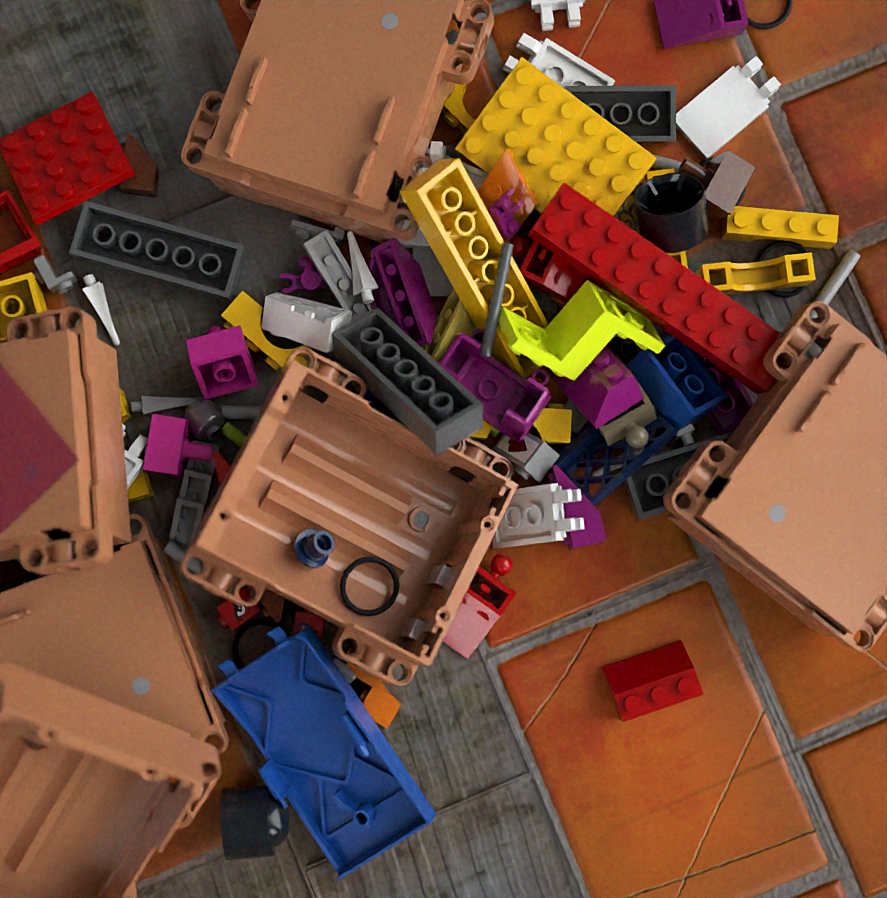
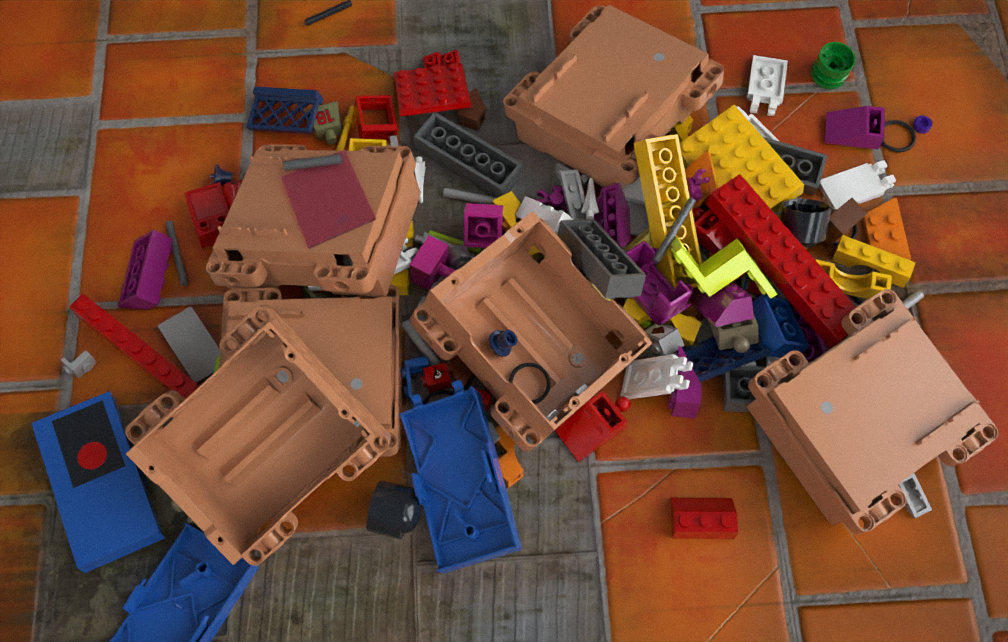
camera: 20 degrees right, 20 degrees down
none -> blue bracket [402,356,429,403]
none -> red slope [423,49,461,69]
none -> lime bar [429,230,482,254]
none -> light grey piece [443,188,497,205]
none -> orange wing [862,198,911,260]

